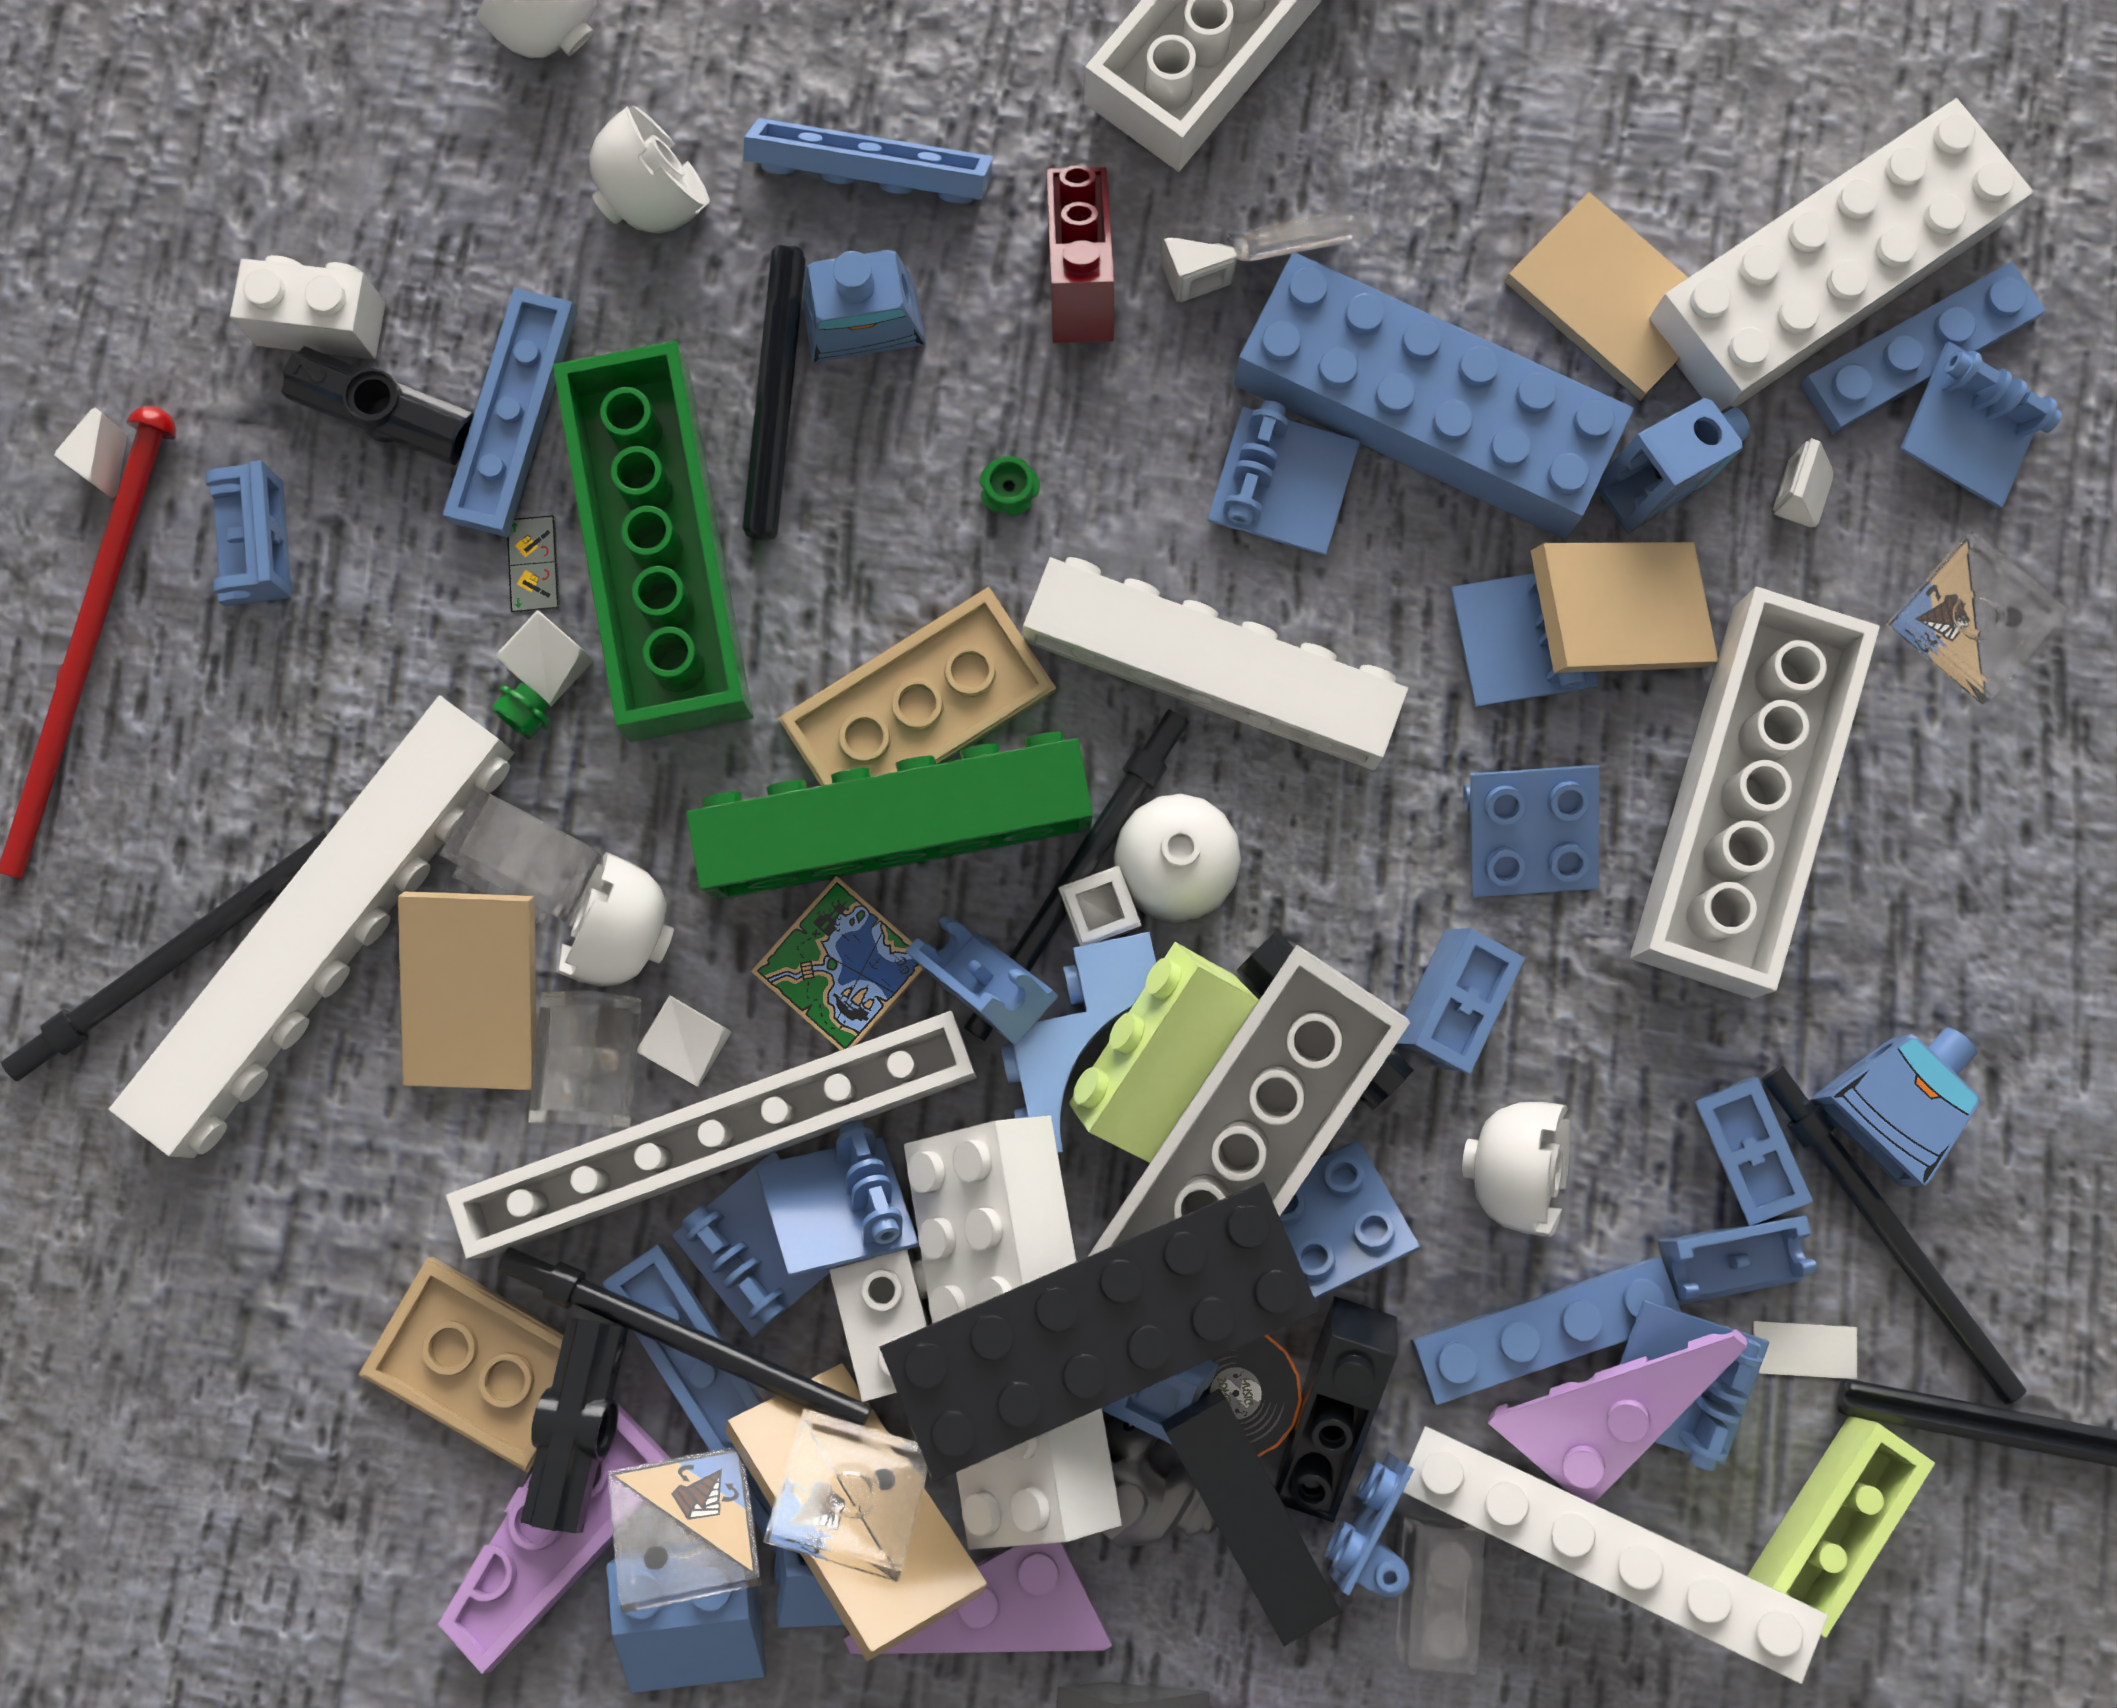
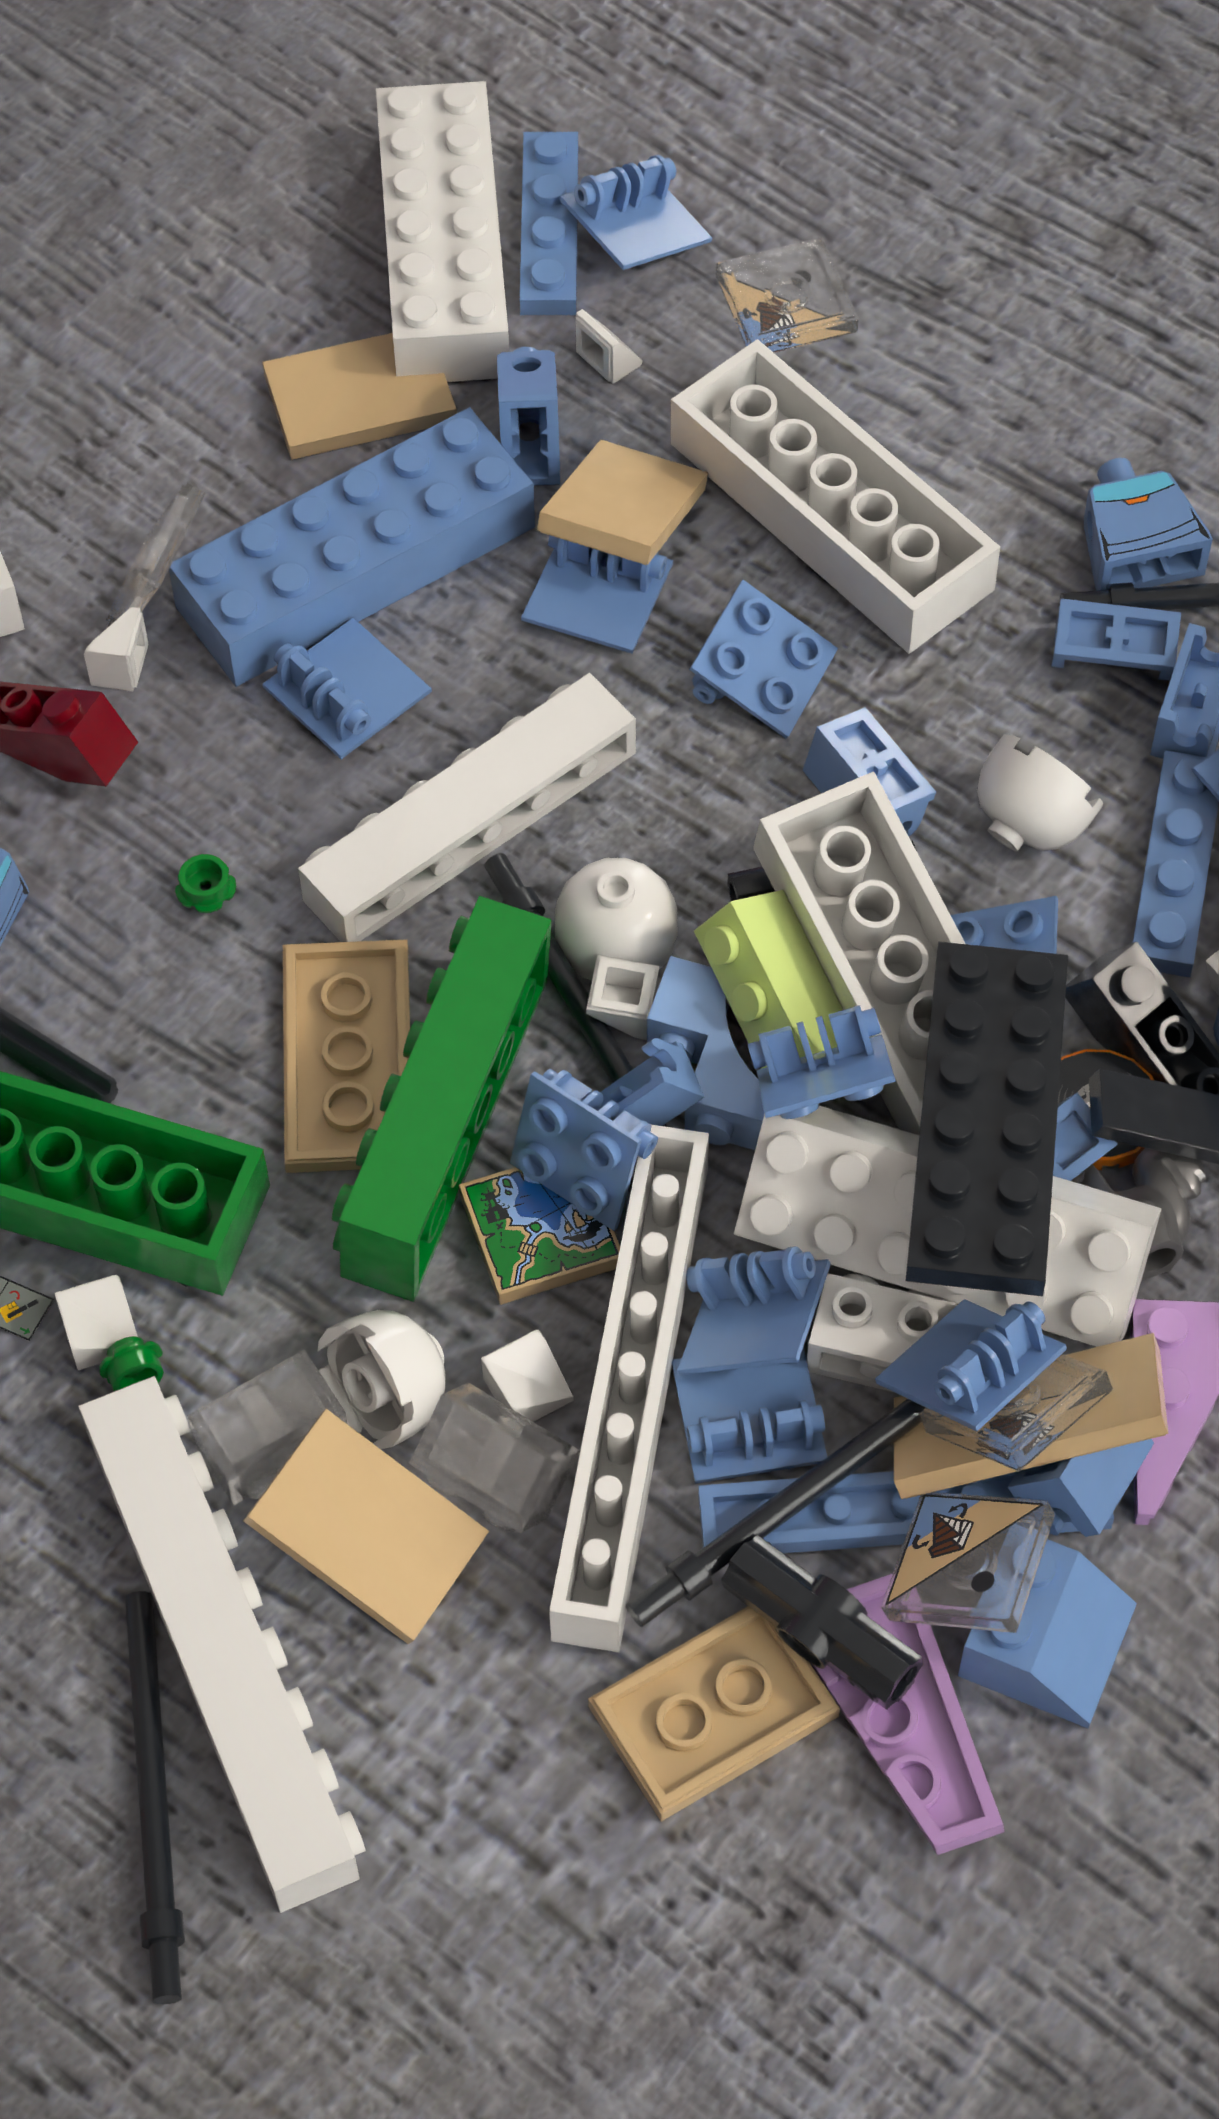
camera: 60 degrees left, 20 degrees down
none -> medium blue hinge [510,1069,658,1231]
none -> medium blue hinge [748,1005,896,1119]
none -> medium blue hinge [875,1299,1067,1432]

